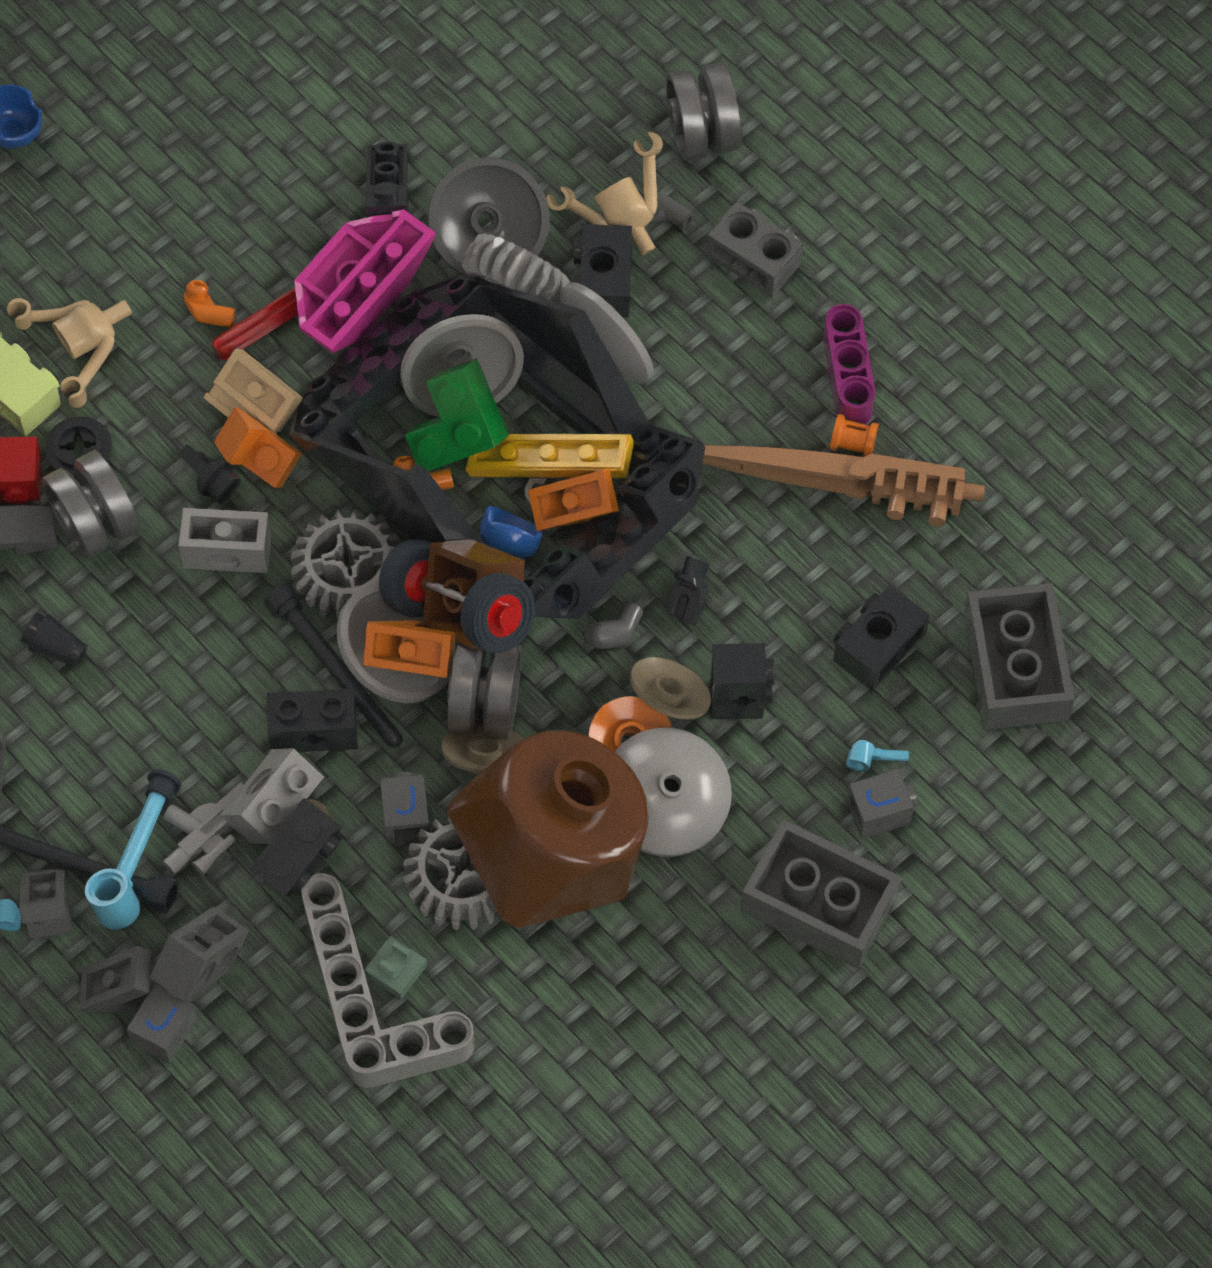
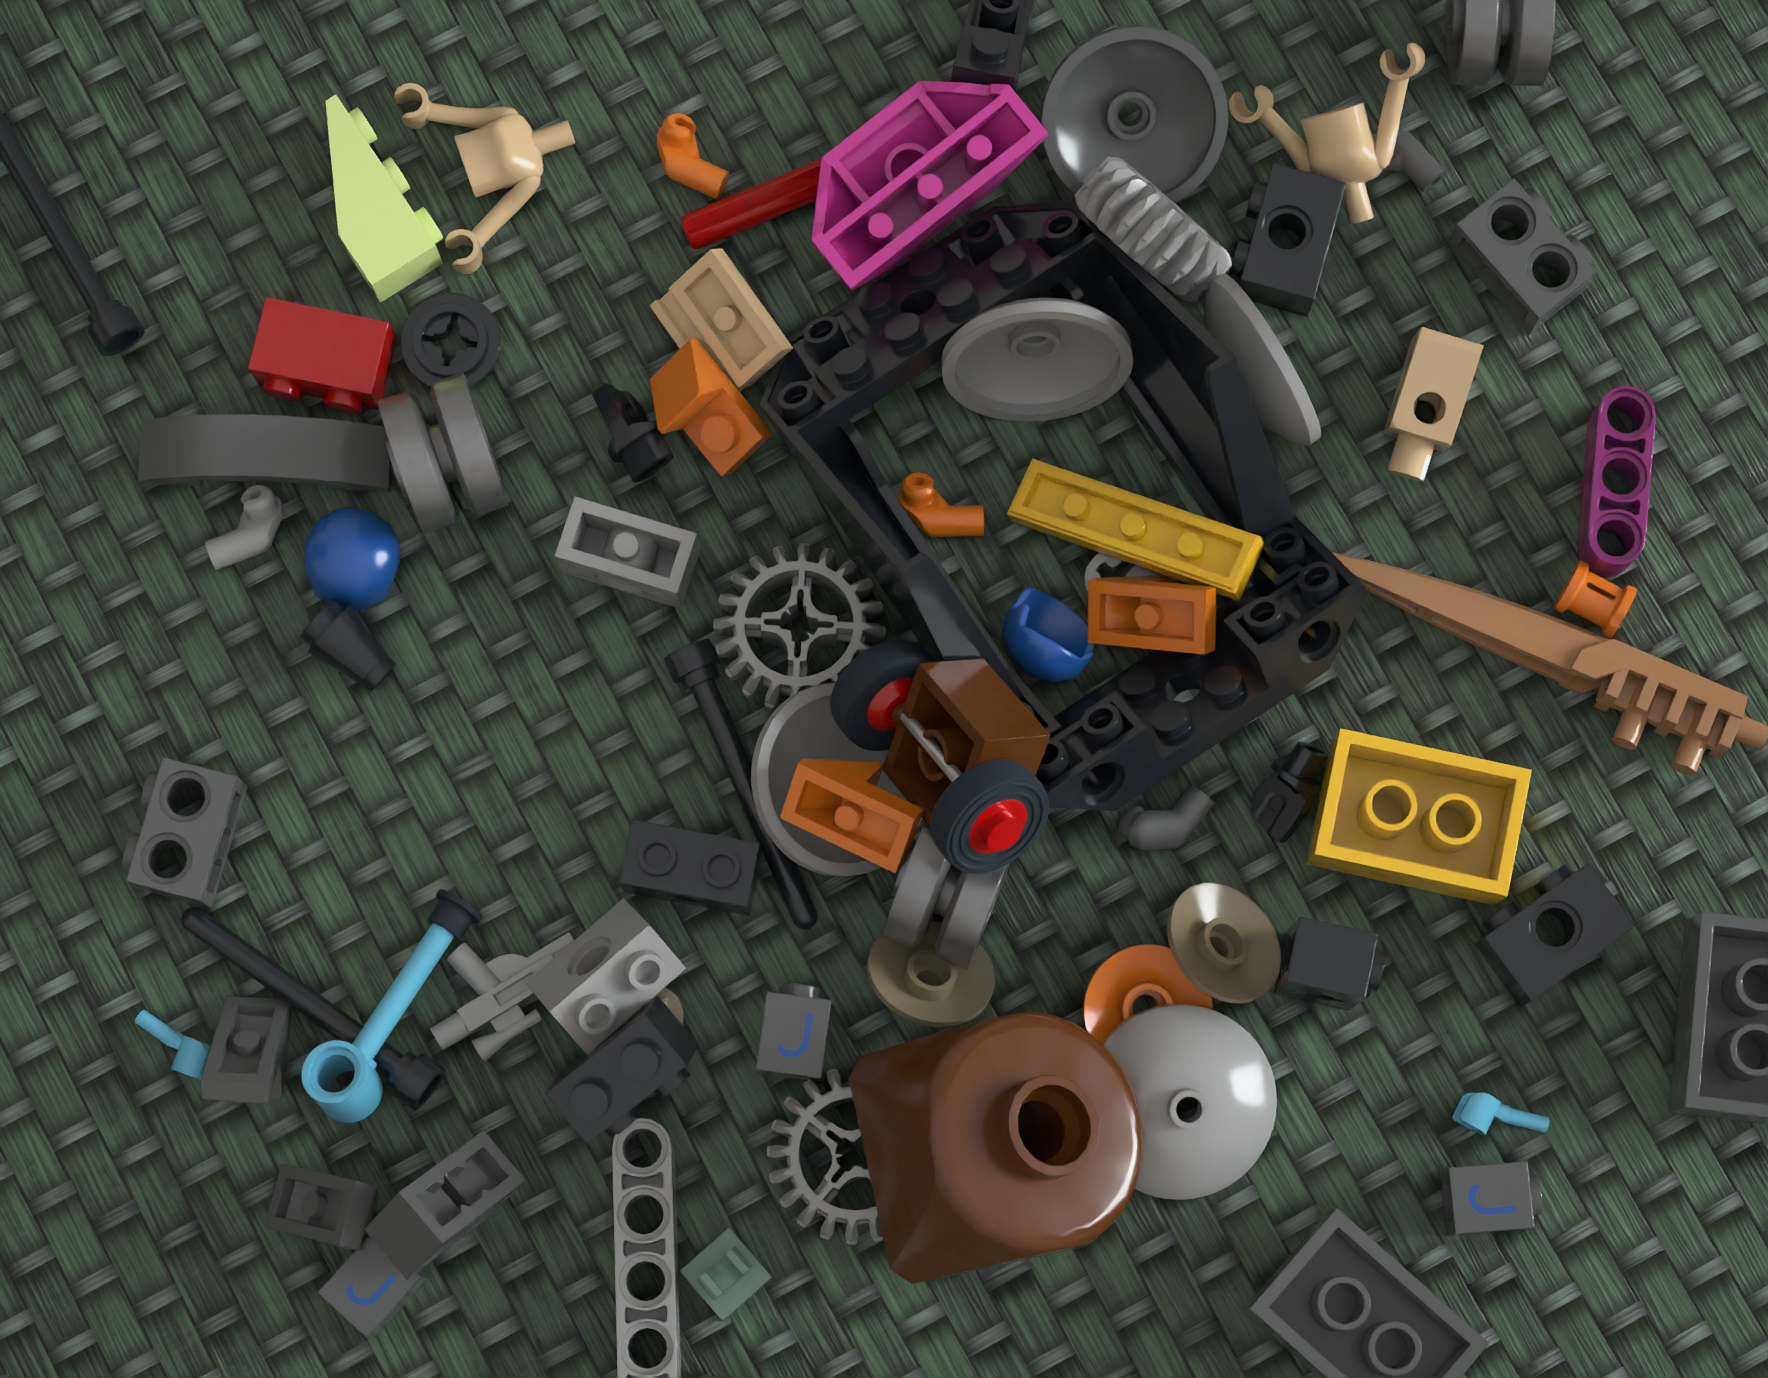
camera: 15 degrees right, 15 degrees up
green brick [405,358,509,471] -> none
none -> blue hair [304,507,400,611]
none -> yellow brick [1306,728,1532,906]
none -> tan torso [1383,327,1484,481]

